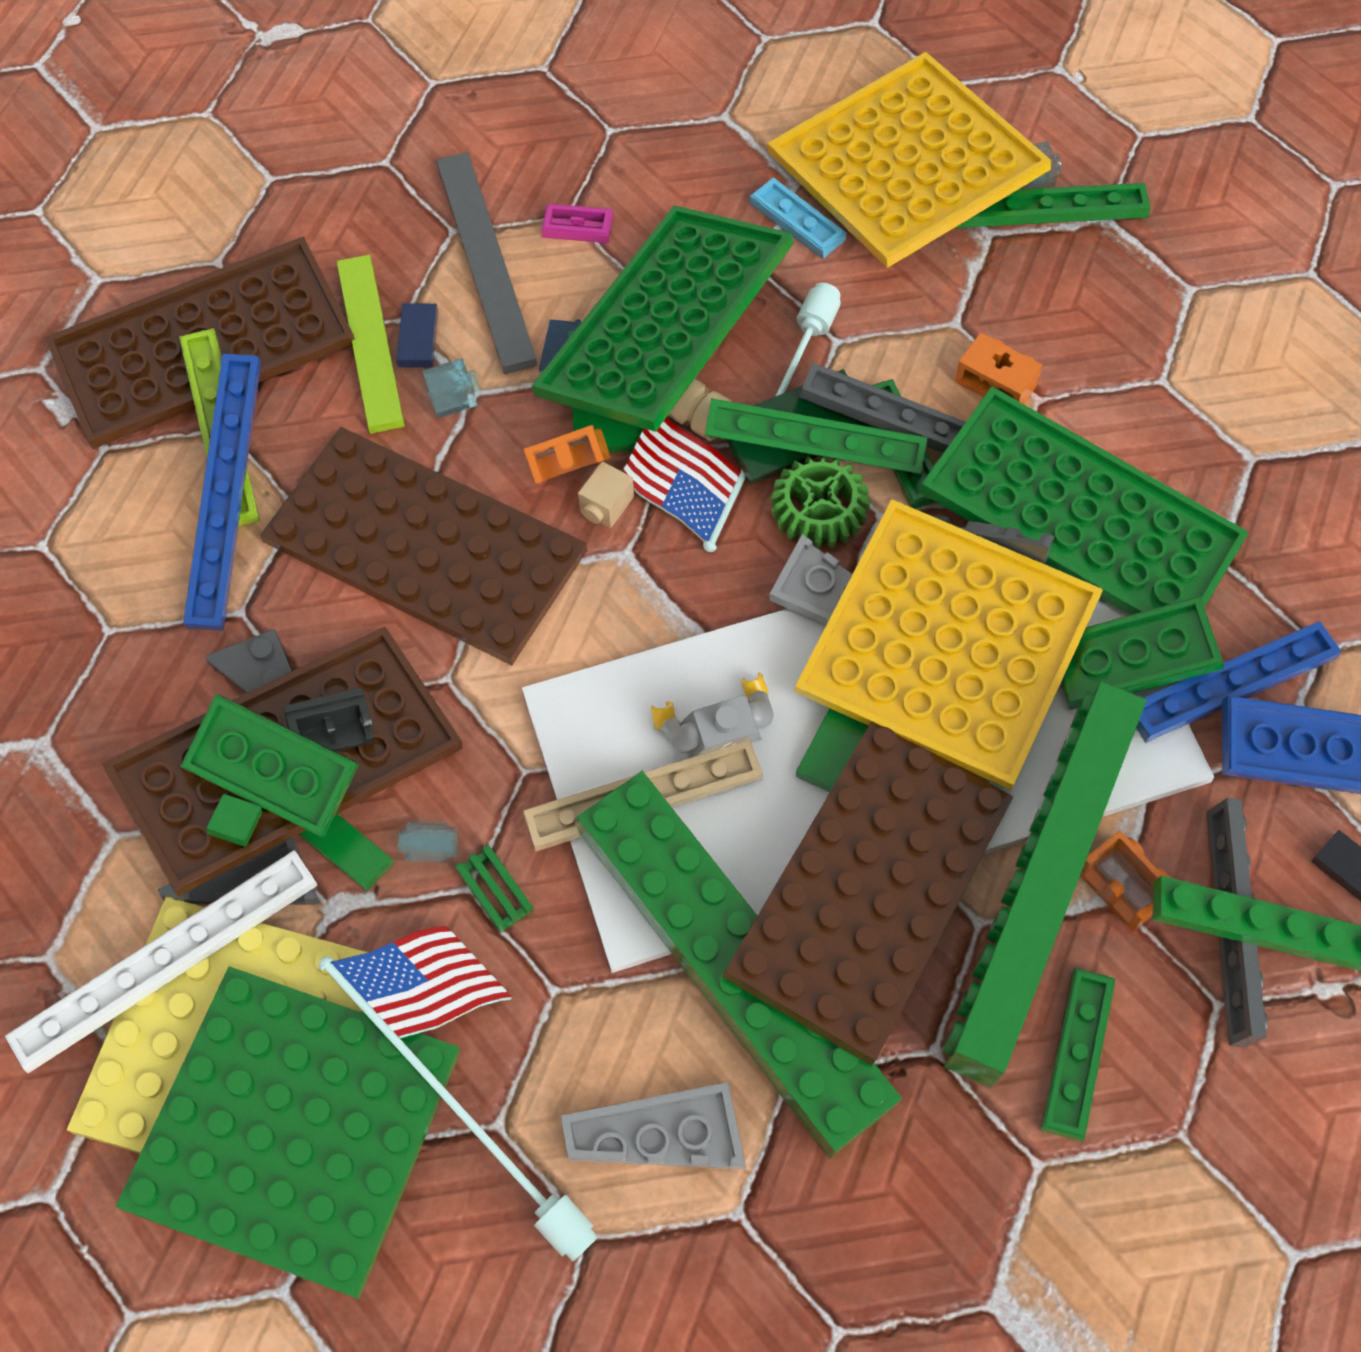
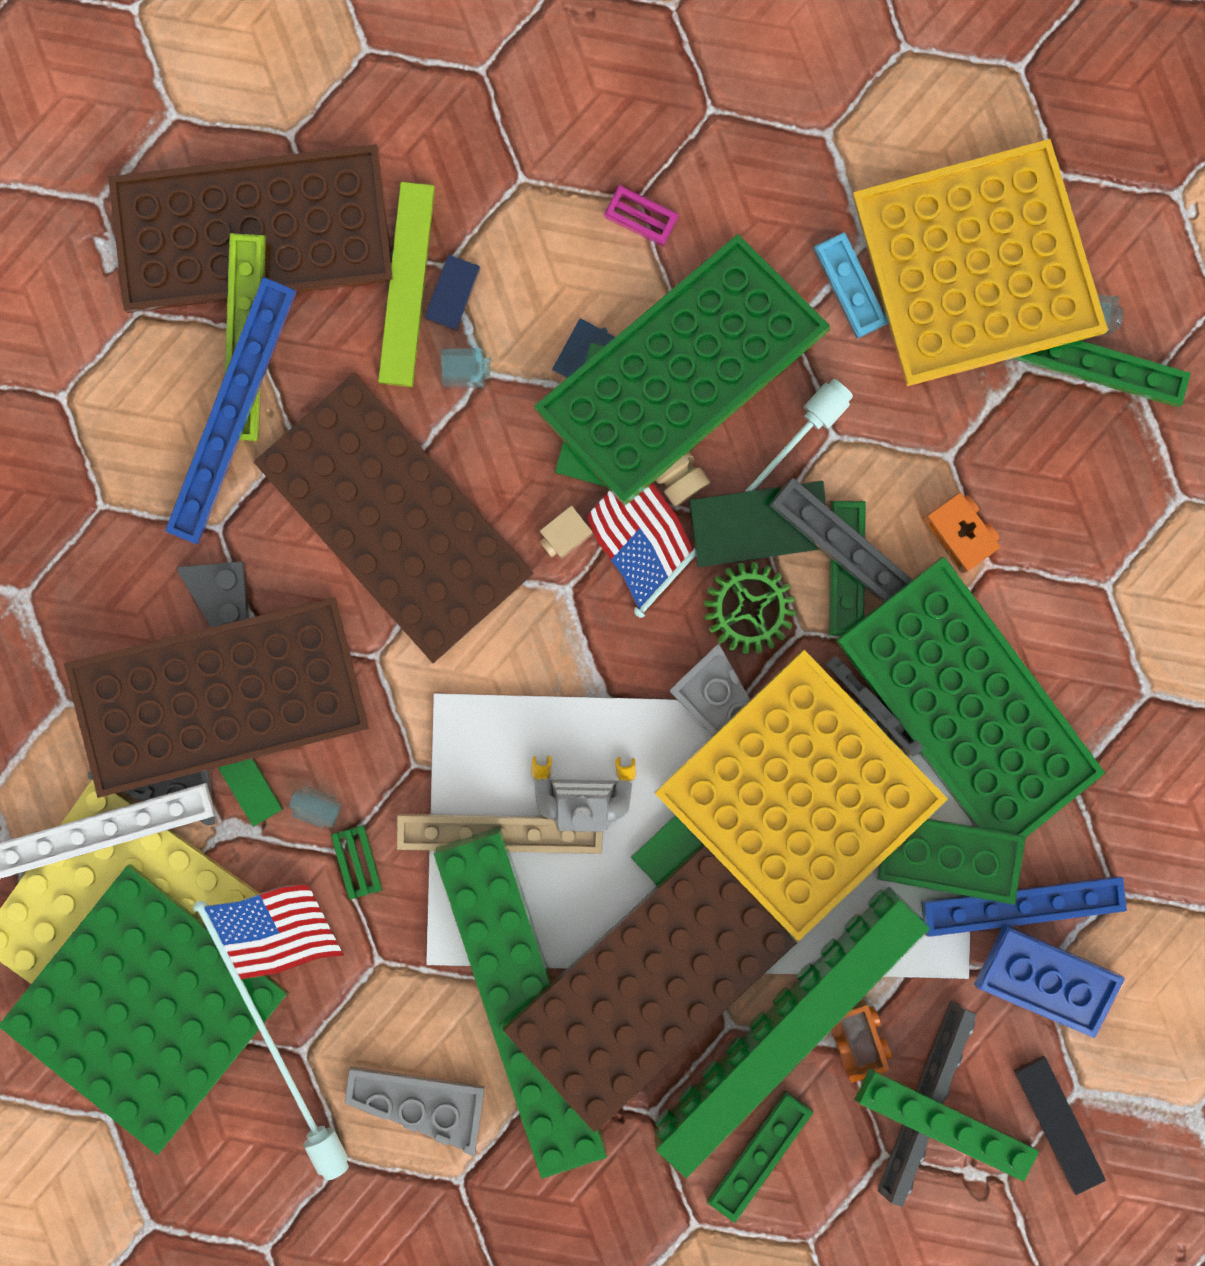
camera: 20 degrees right, 25 degrees up
green tile [180,694,360,837] -> none
green tile [206,794,263,847] -> none
pearl dark grey hinge [284,687,374,752] -> none
dark grey tile [436,152,538,374] -> none
orange window [523,425,611,484] -> none
green plate [704,398,928,474] -> none

